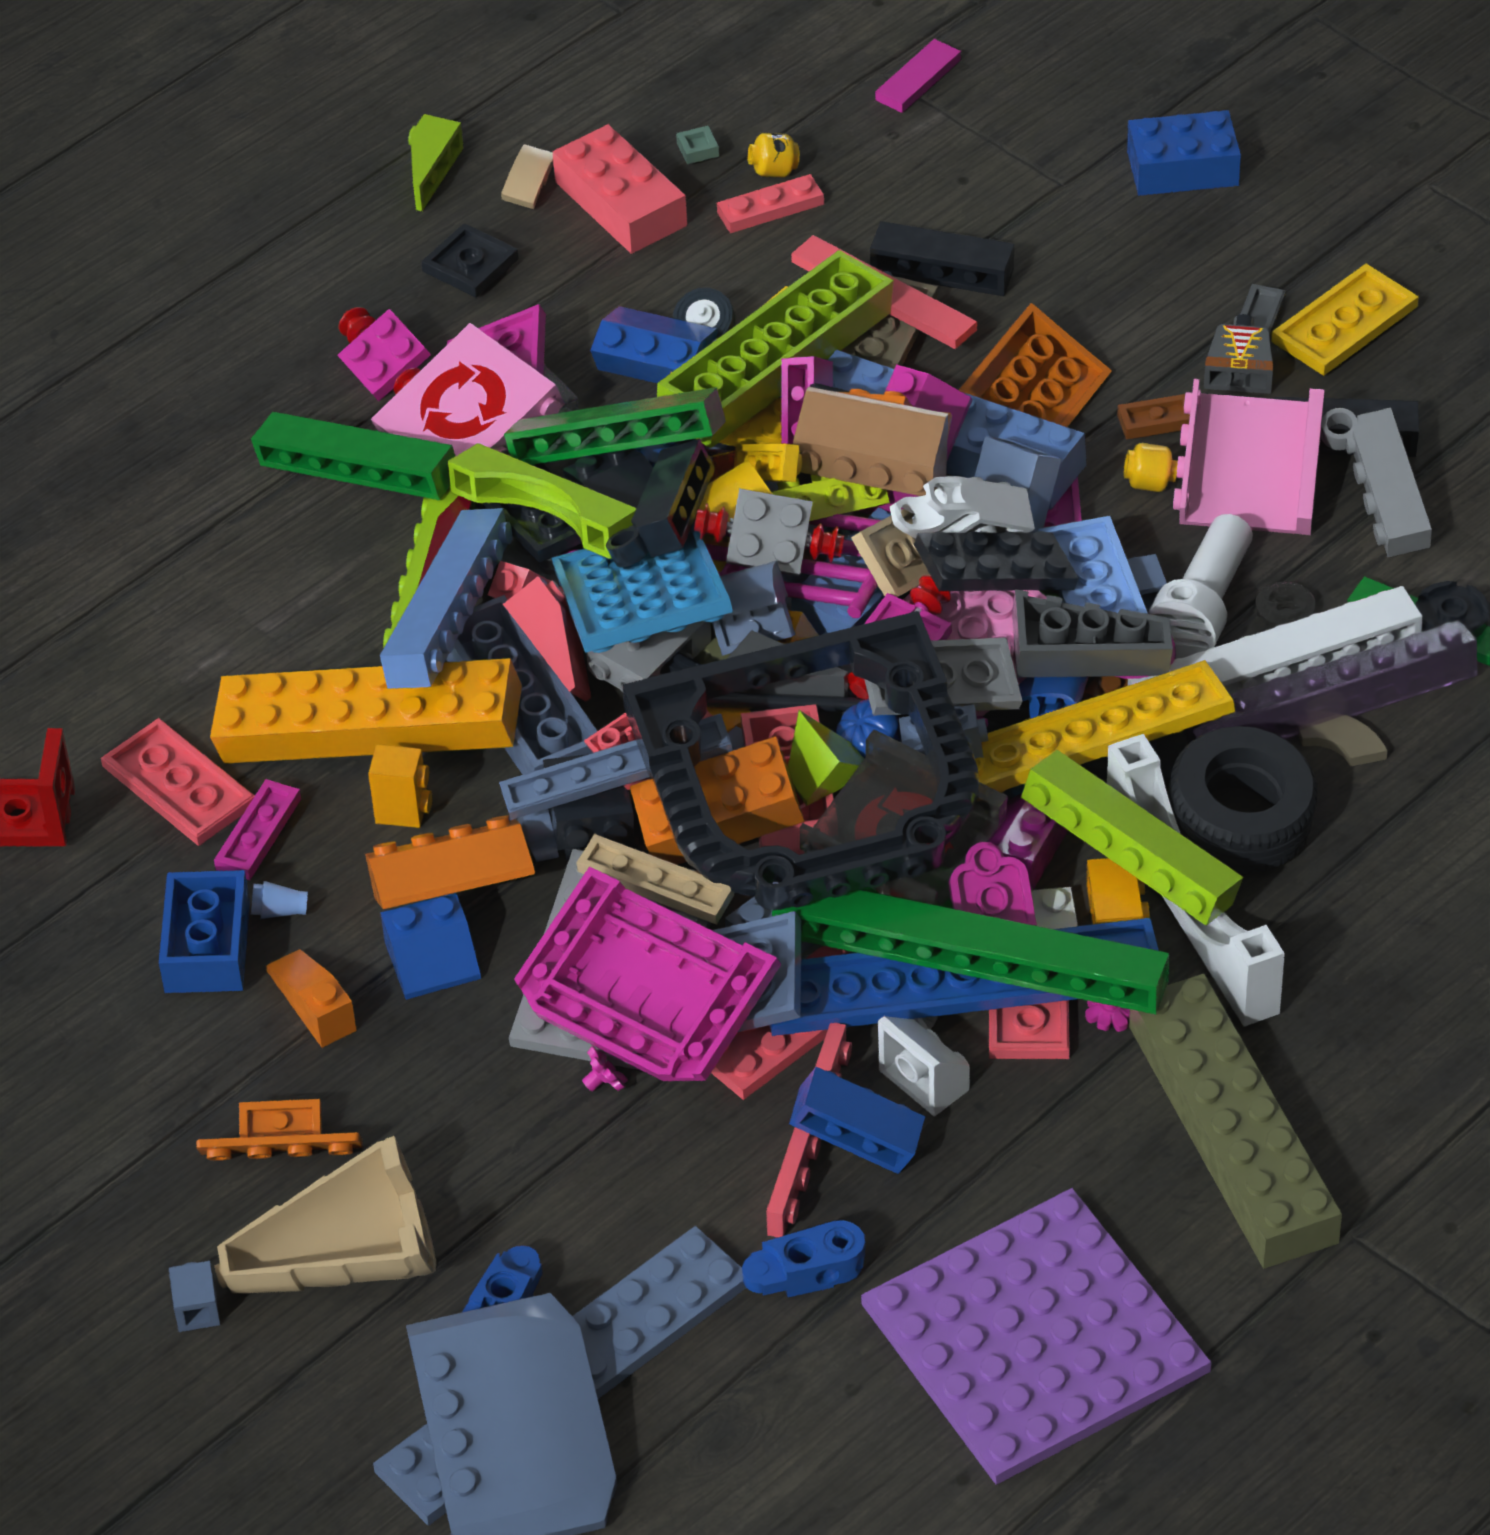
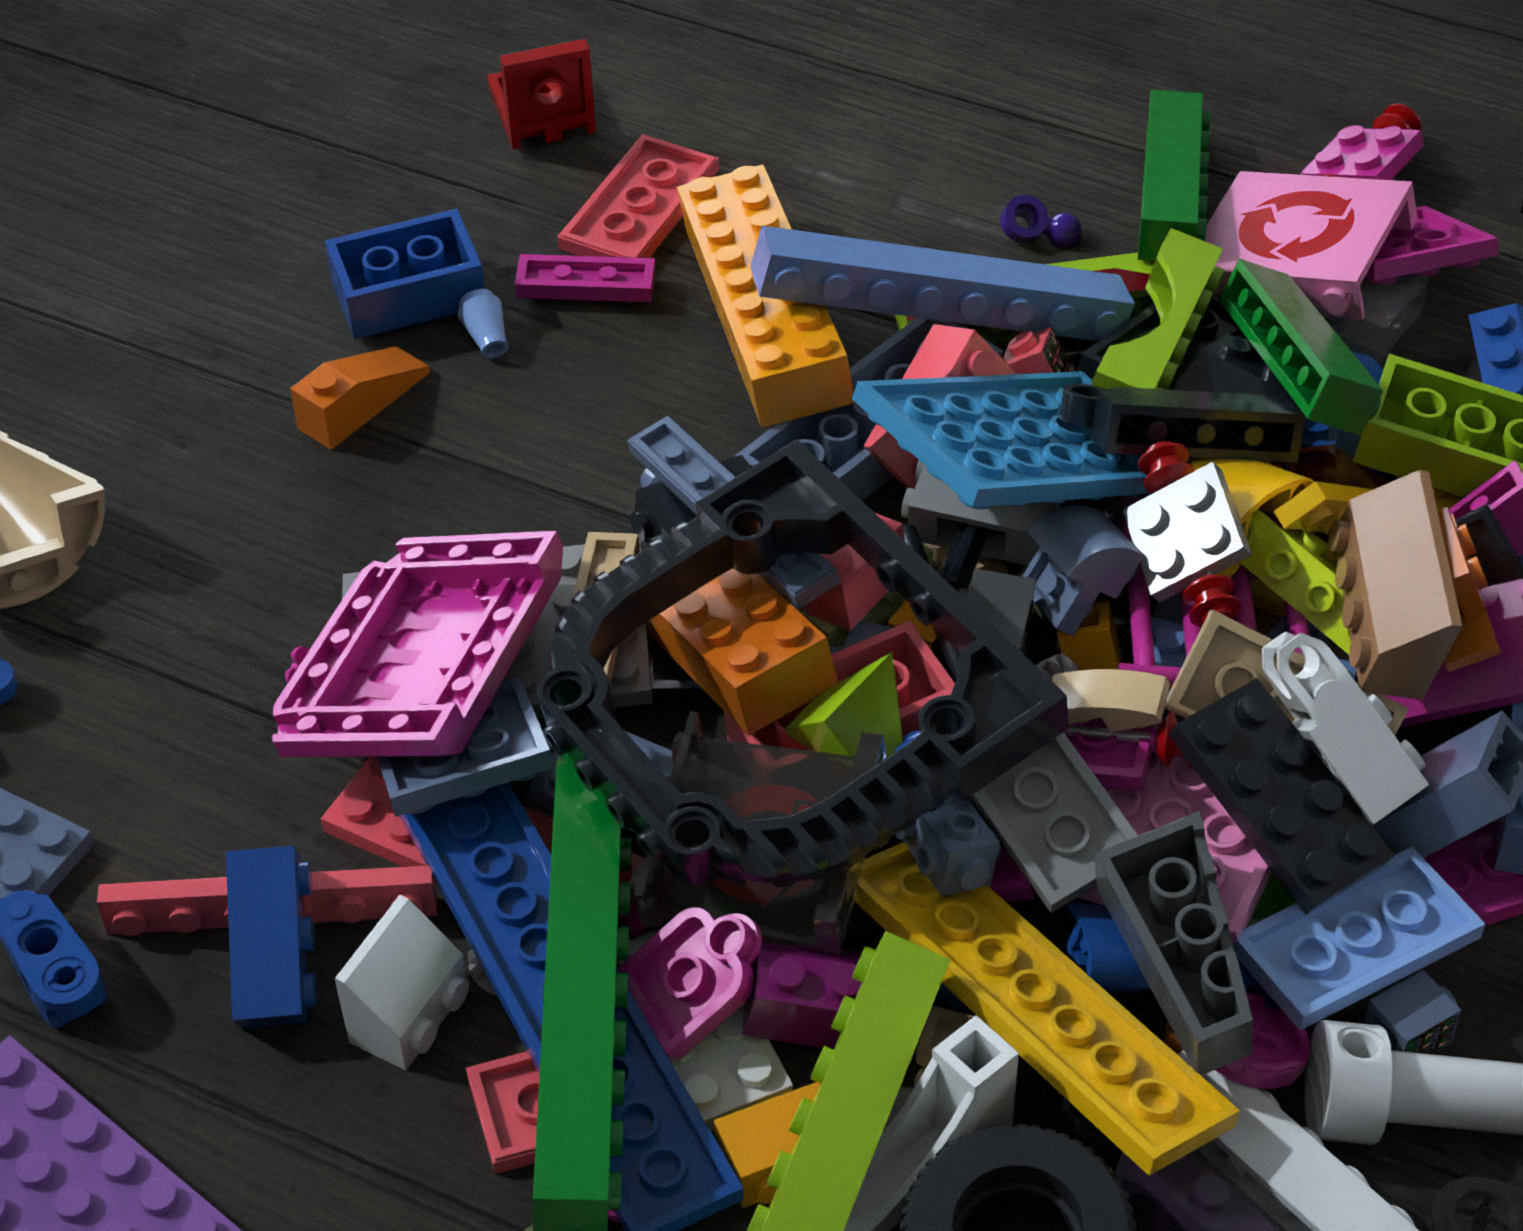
camera: 70 degrees right, 0 degrees up
orange bracket [197,1099,363,1161] -> none
orange slope [365,816,535,909] -> none
light orange brick [368,745,432,828] -> none
blue slope [381,893,481,999] -> none
none -> dark purple plate [1000,195,1082,248]
none -> tan slope [1052,669,1170,733]

